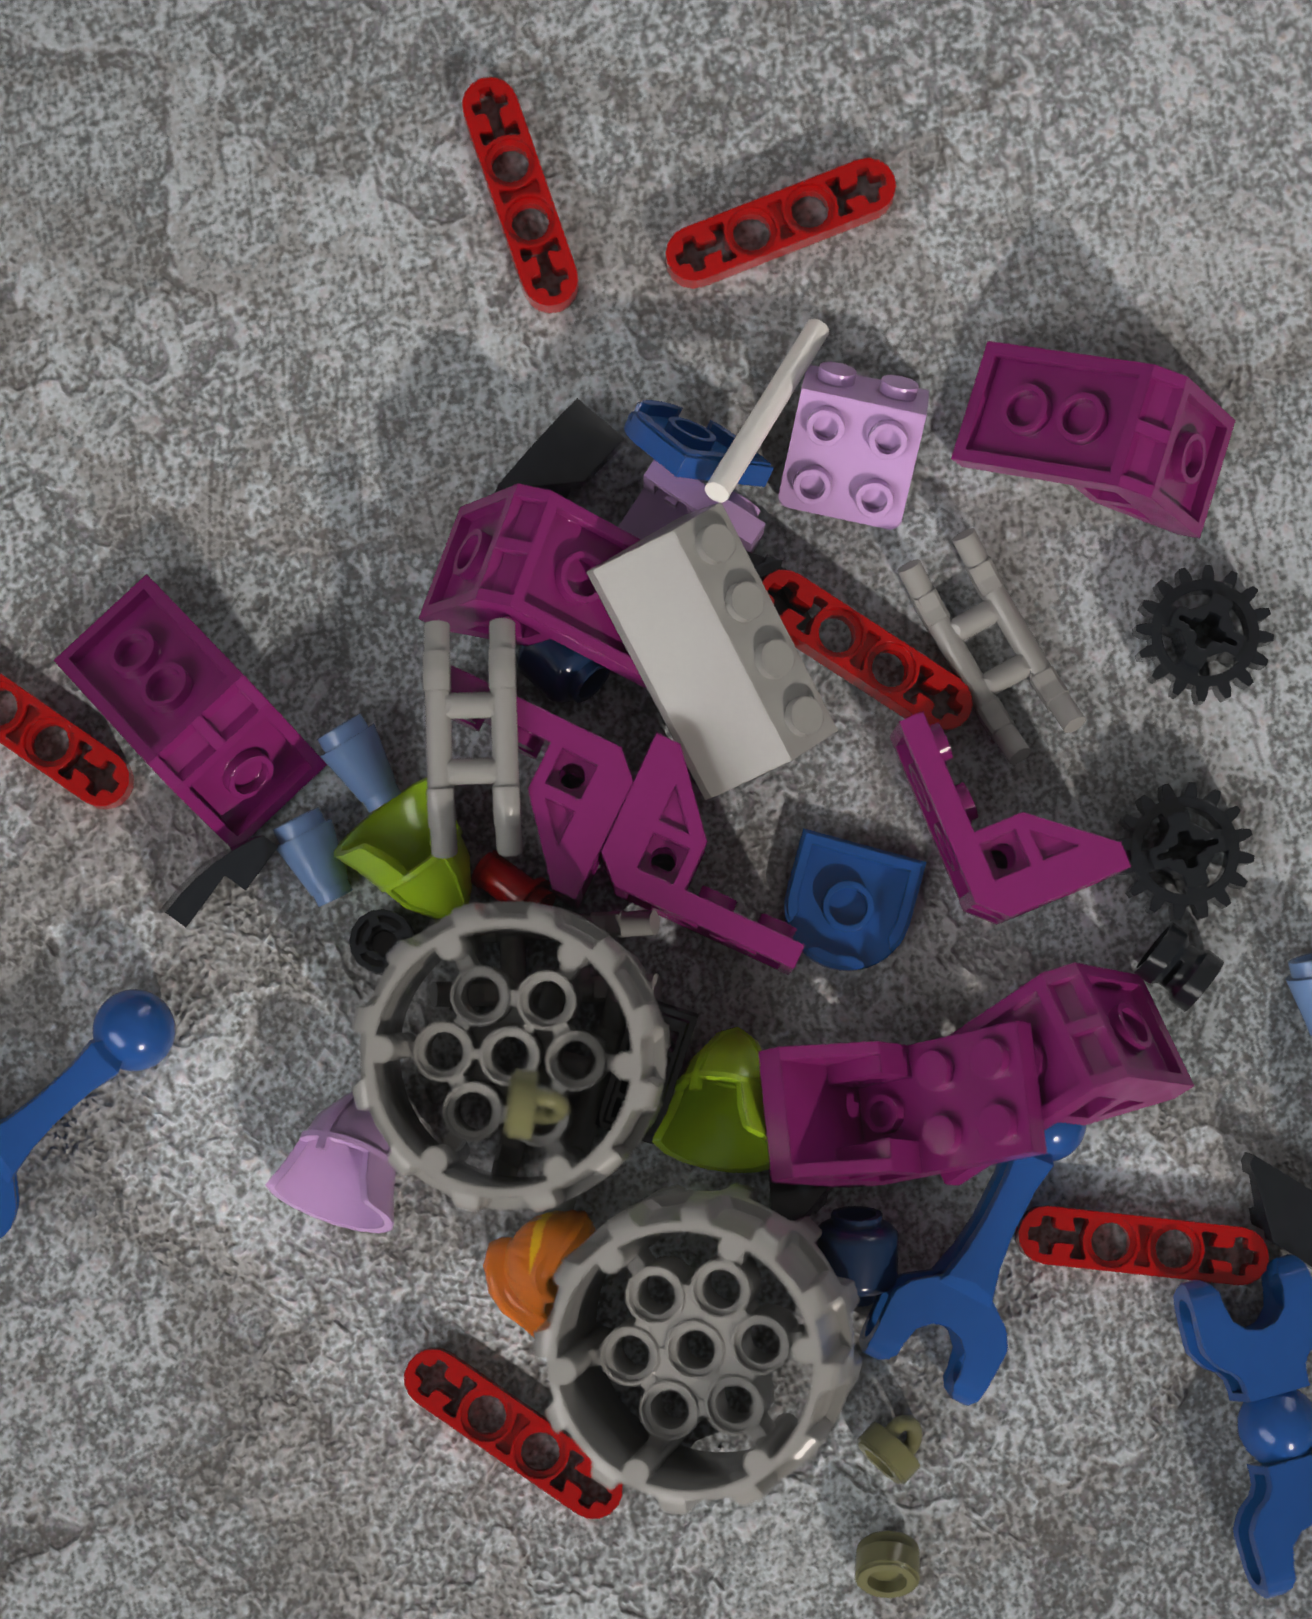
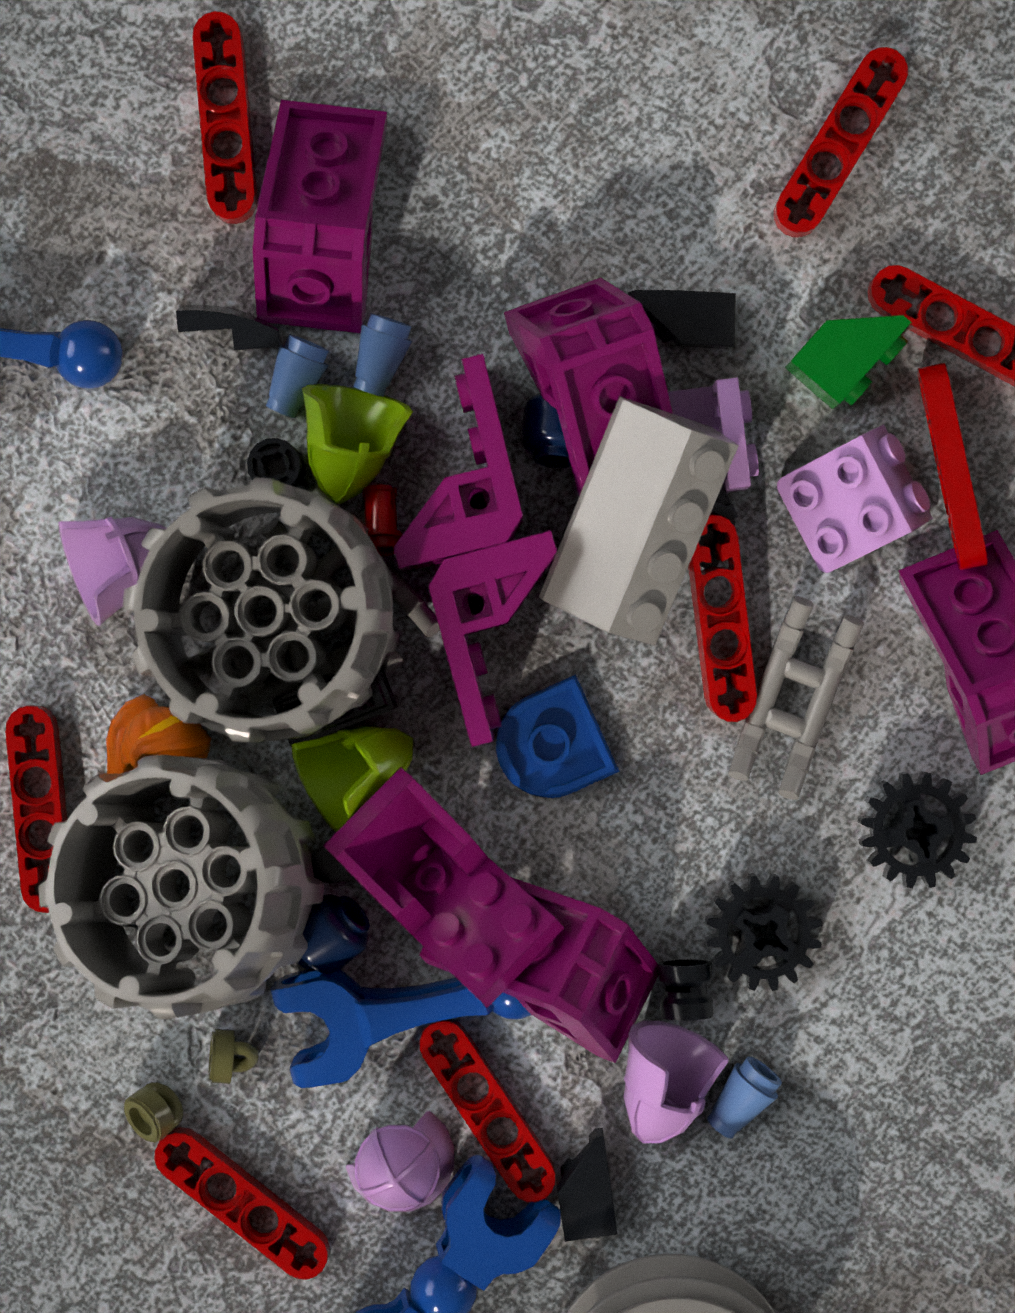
camera: 55 degrees right, 5 degrees up
light grey piece [423,618,523,858] -> none
olive tile [504,1069,569,1140] -> none
blue tile [624,400,774,487] -> none
white bar [705,319,829,502] -> none
magenta bracket [890,712,1131,925] -> none
none -> red beam [154,1127,330,1280]
none -> lavender helmet [346,1111,454,1212]
none -> lavender helmet [623,1020,729,1143]
none -> green slope [785,315,911,410]
none -> red beam [917,363,988,570]

